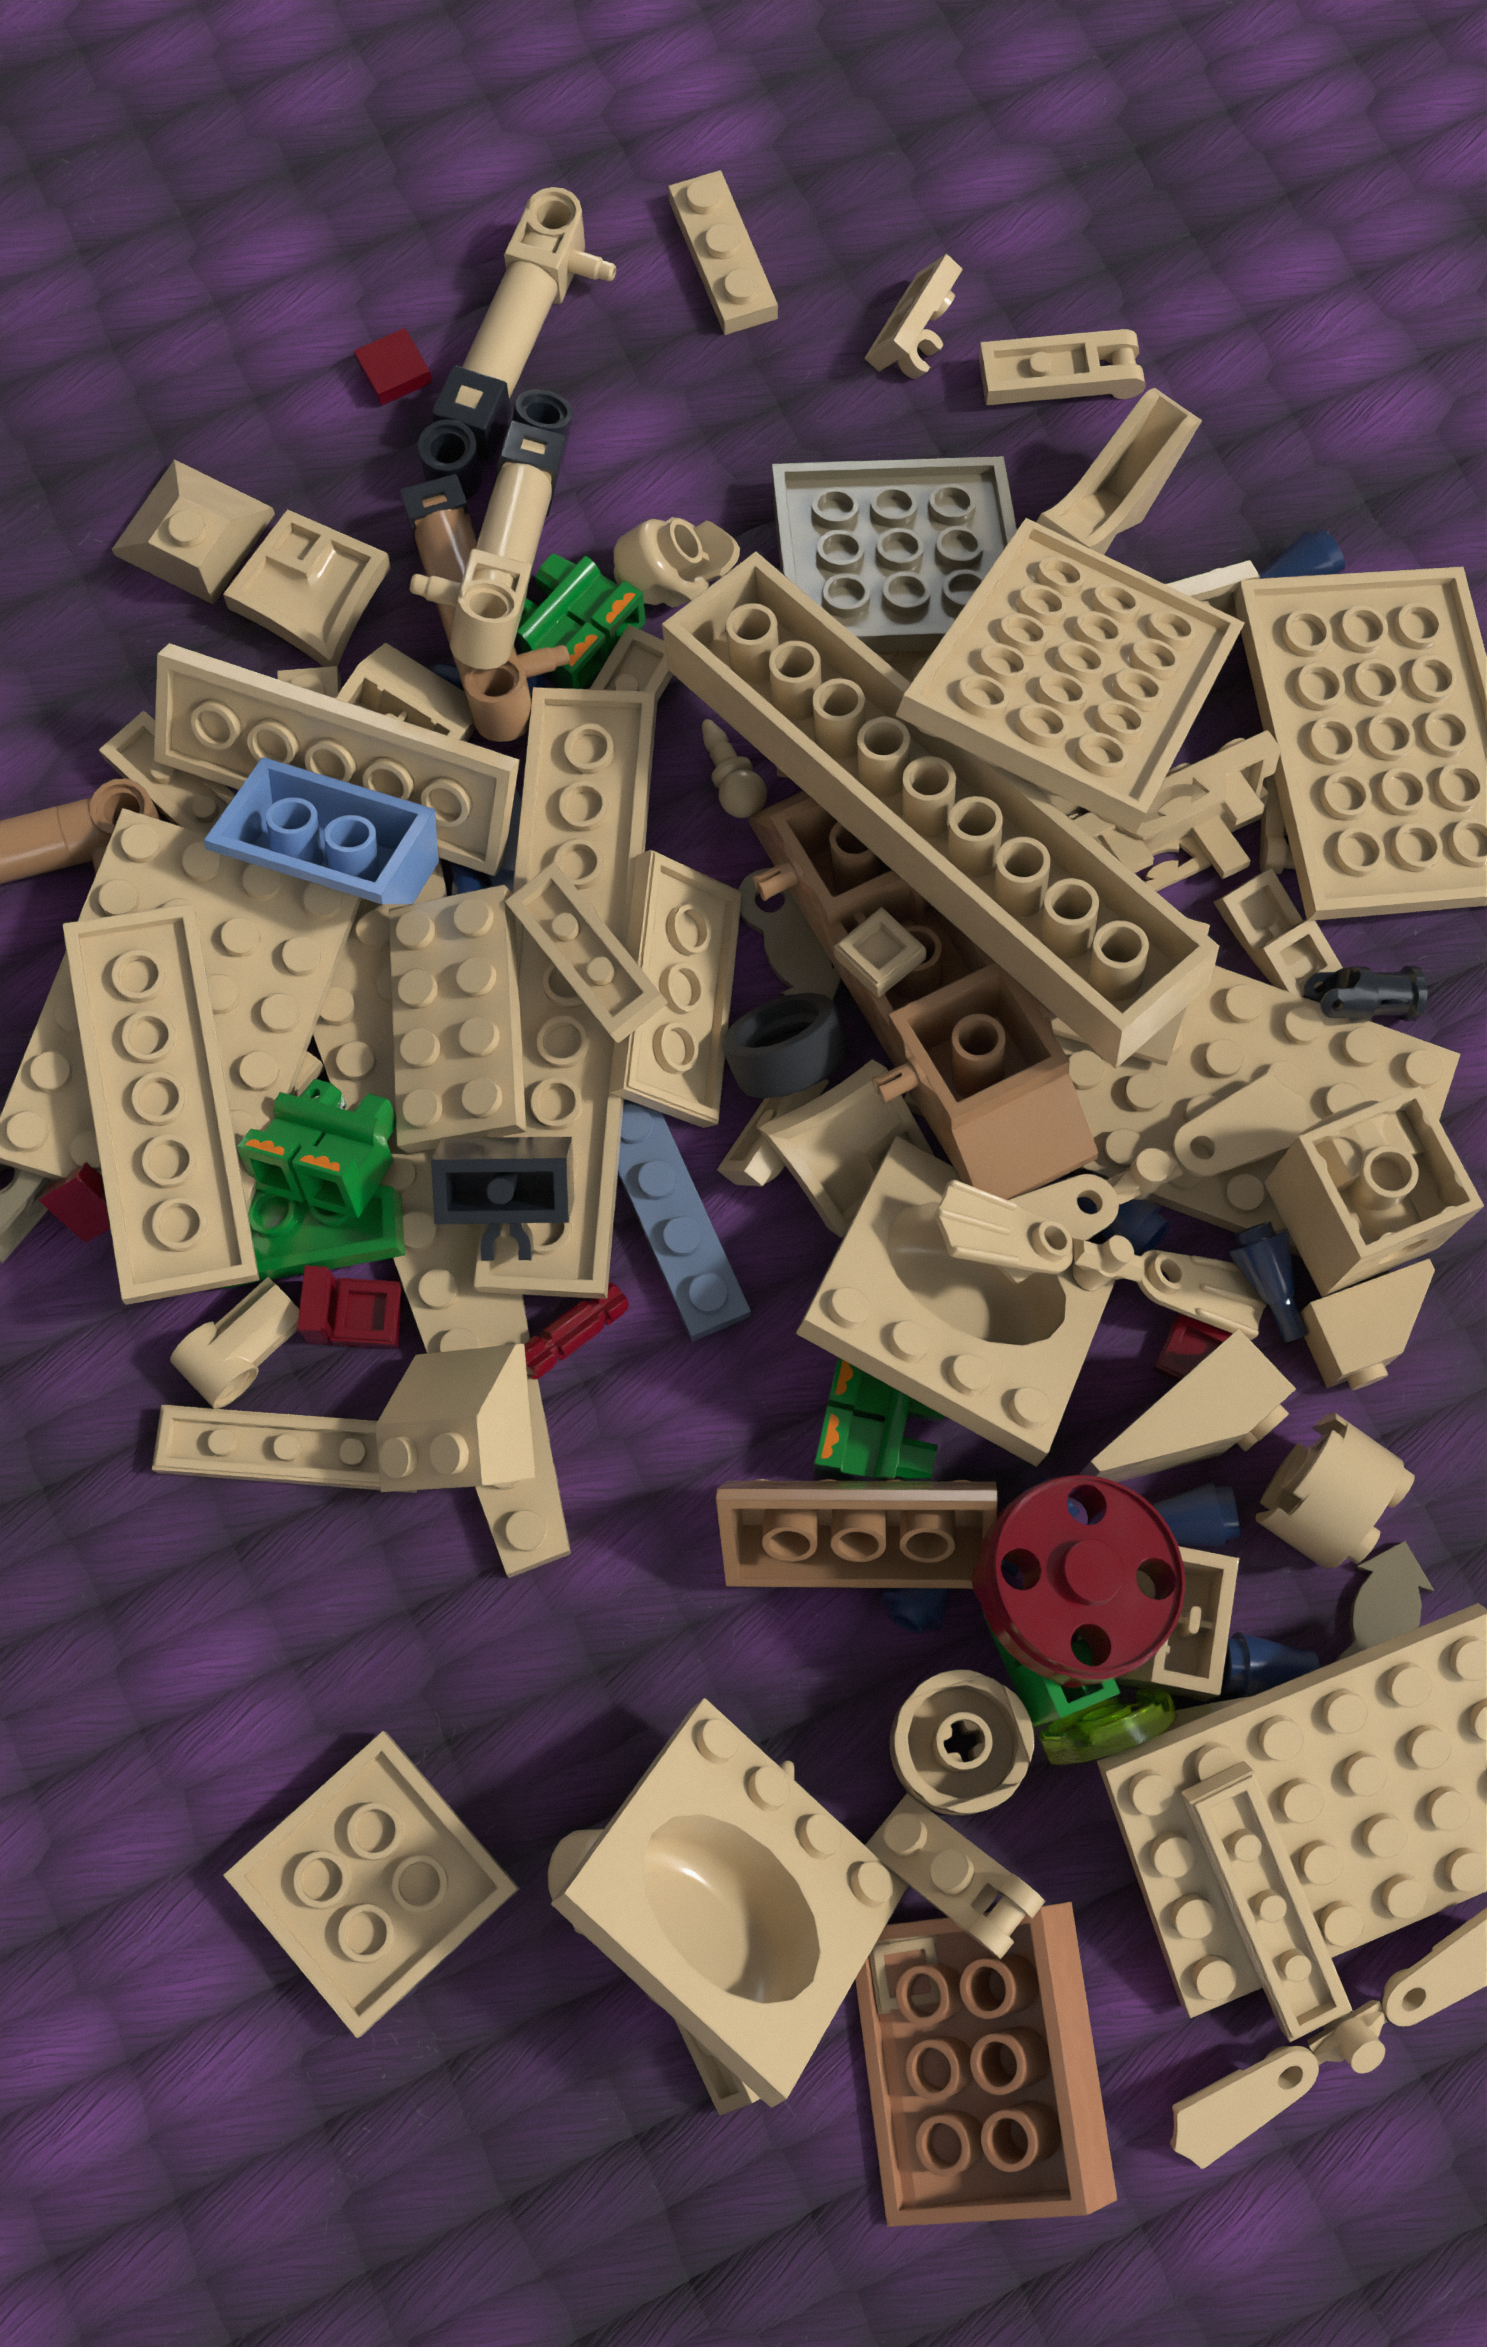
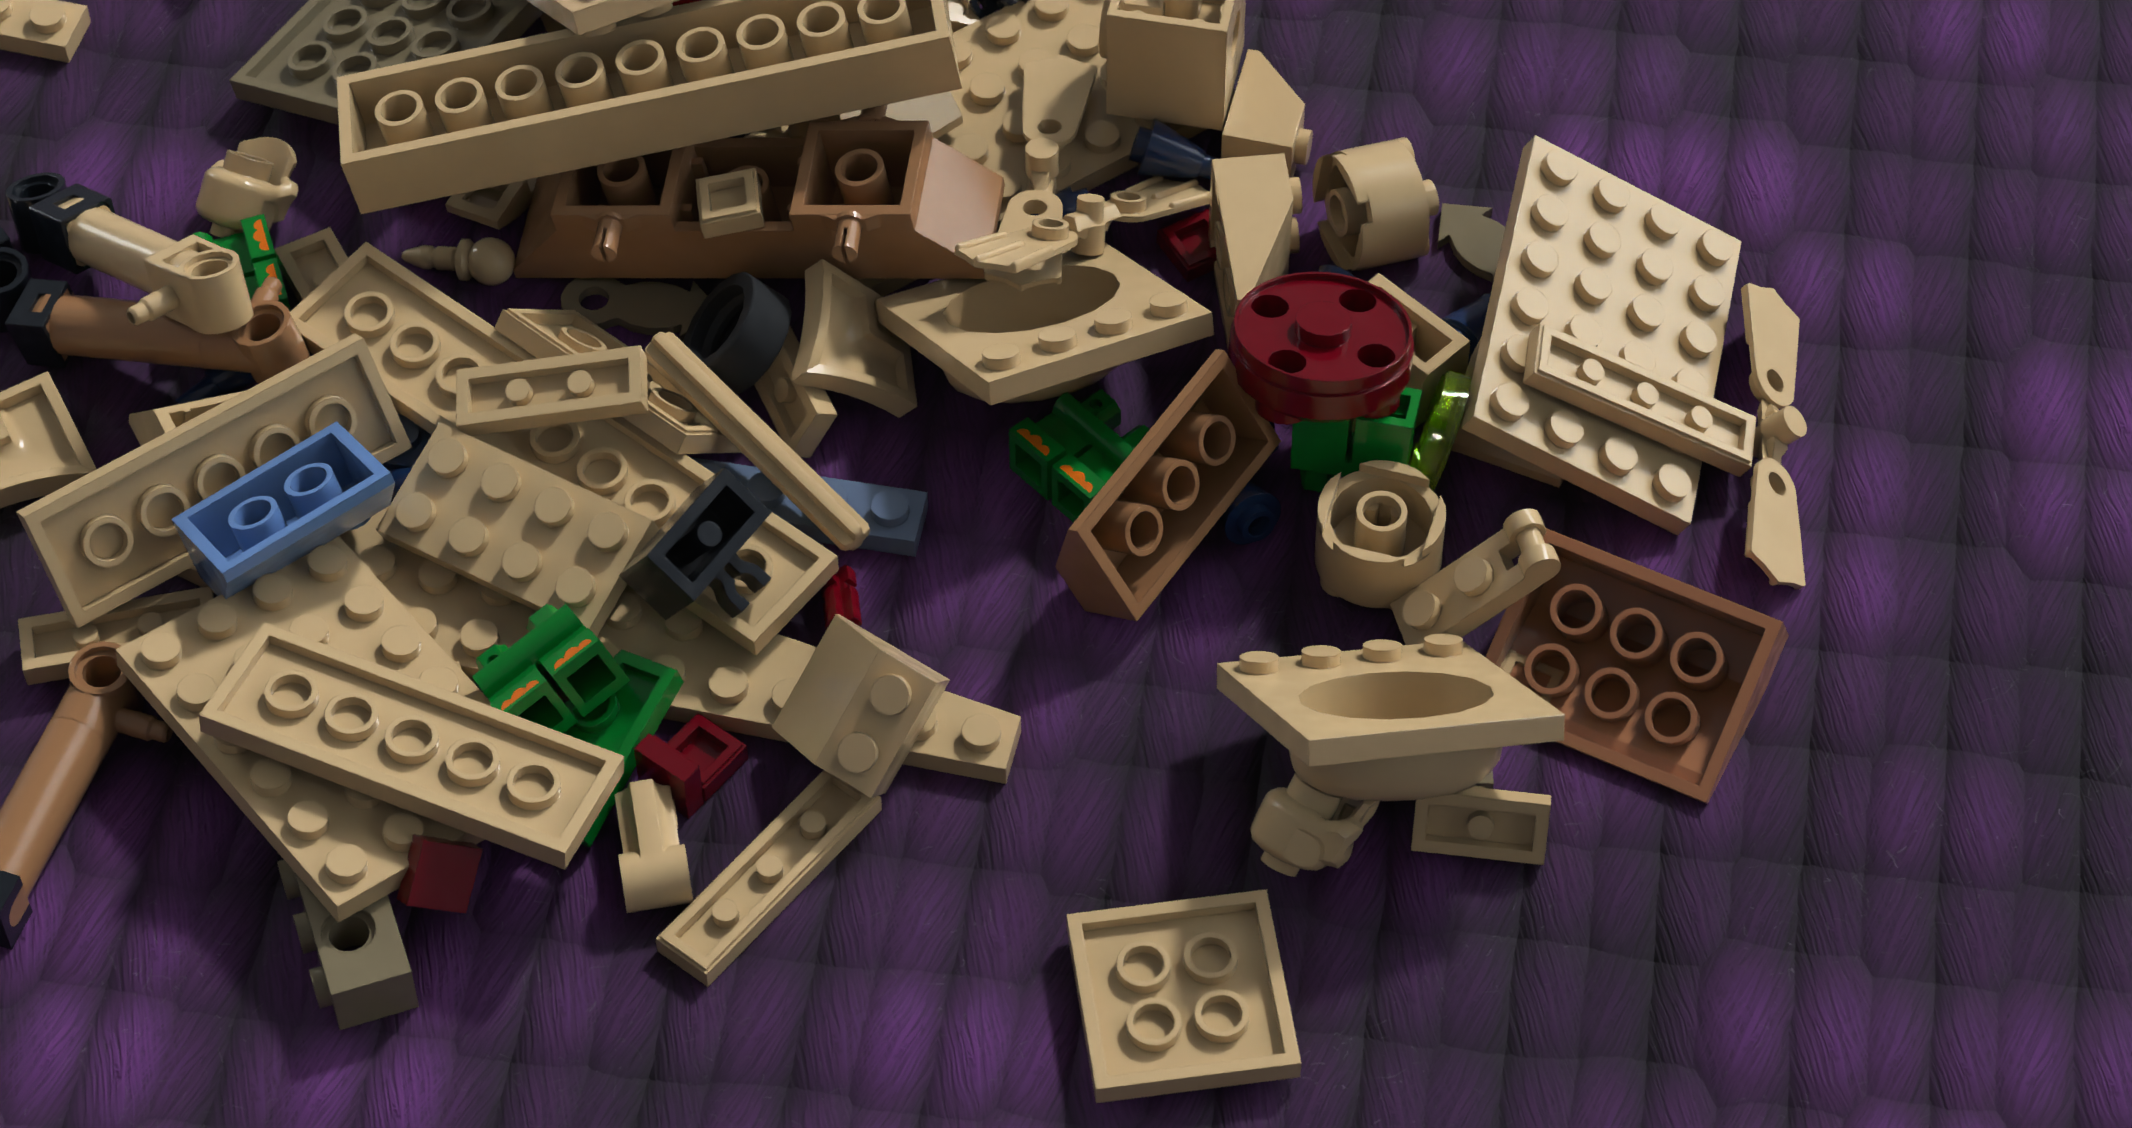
camera: 55 degrees left, 20 degrees down
none -> tan axle [644,332,870,551]

